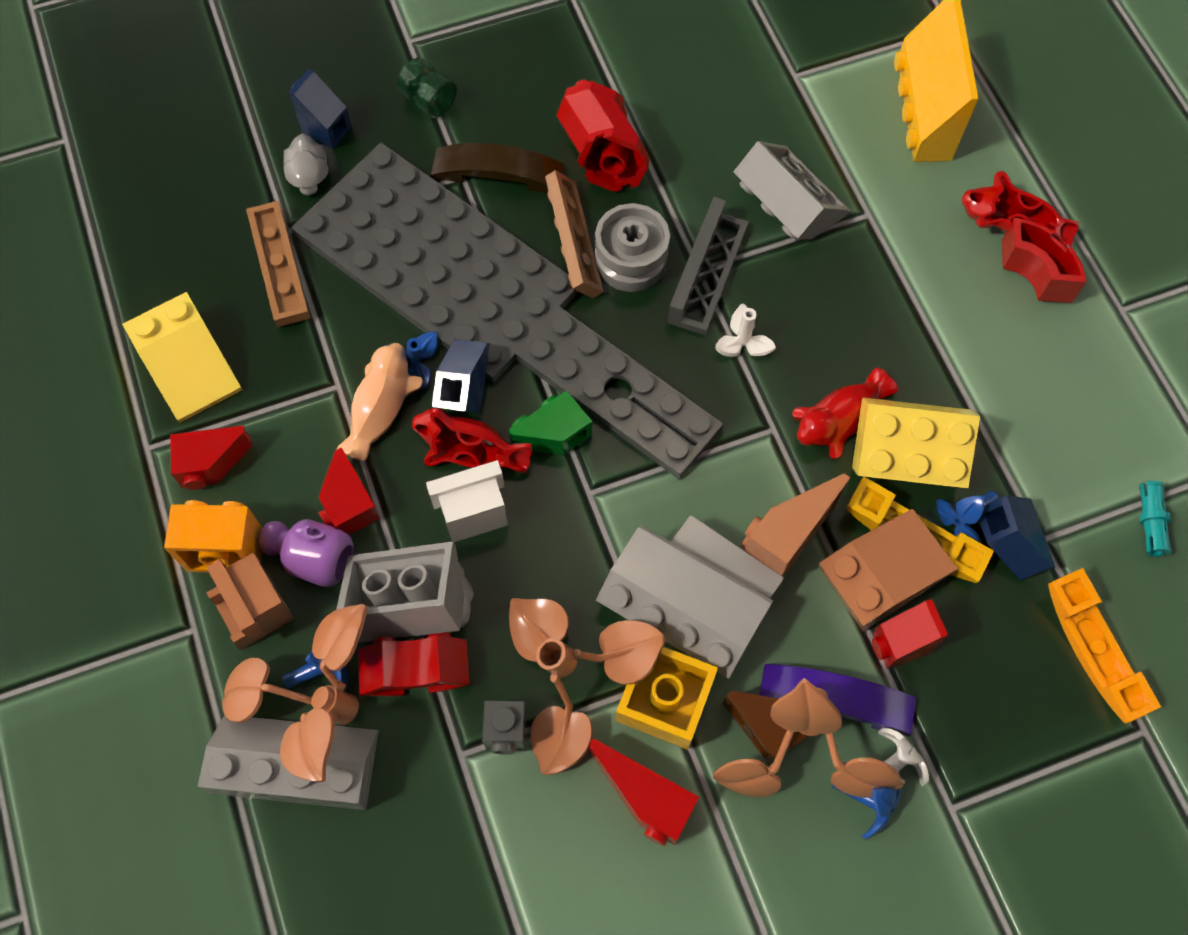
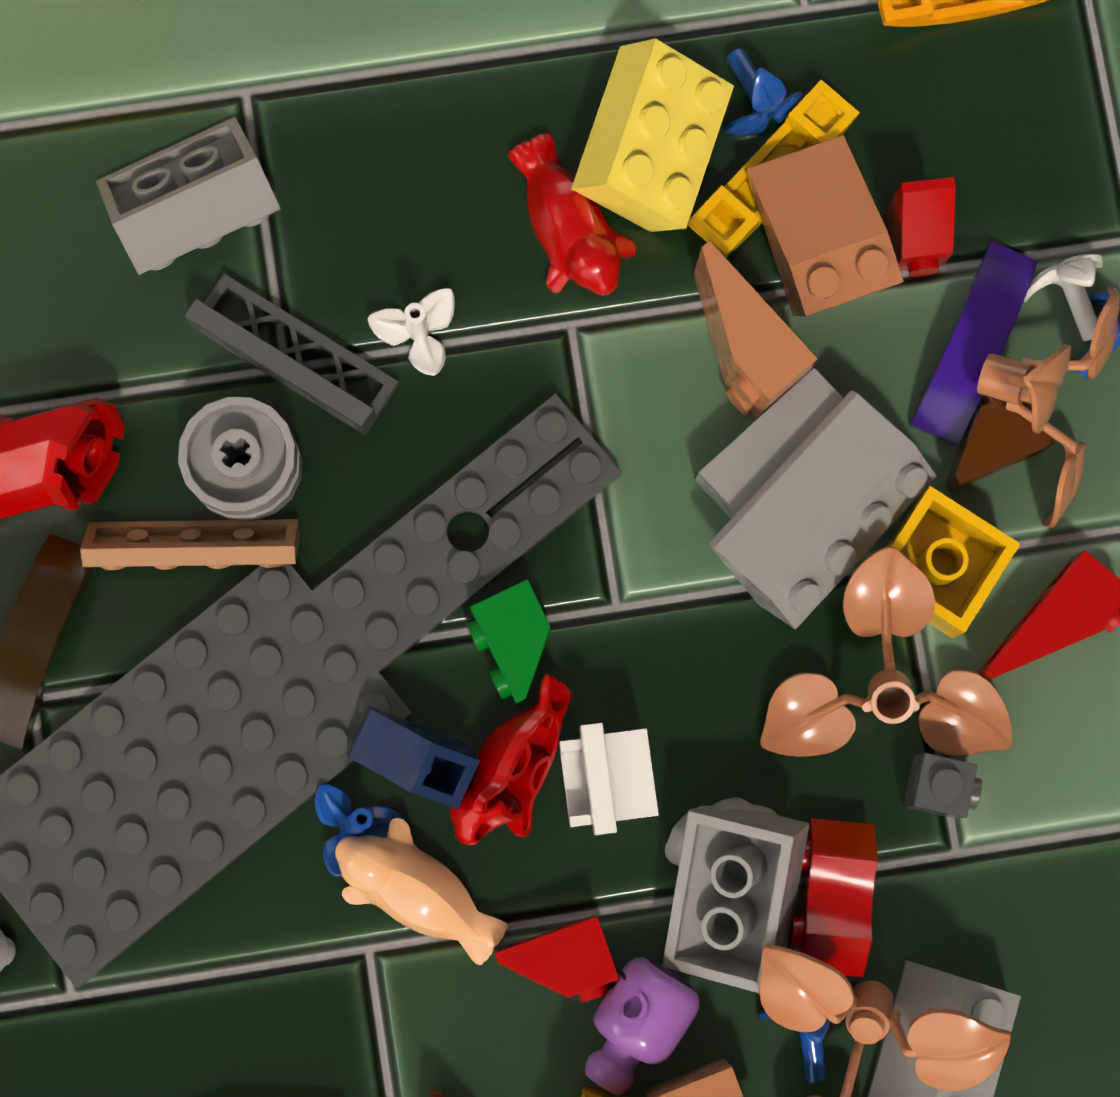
camera: 85 degrees left, 15 degrees up
medium nougat plate [246,201,310,327] -> none
dark blue slope [979,495,1055,581] -> none

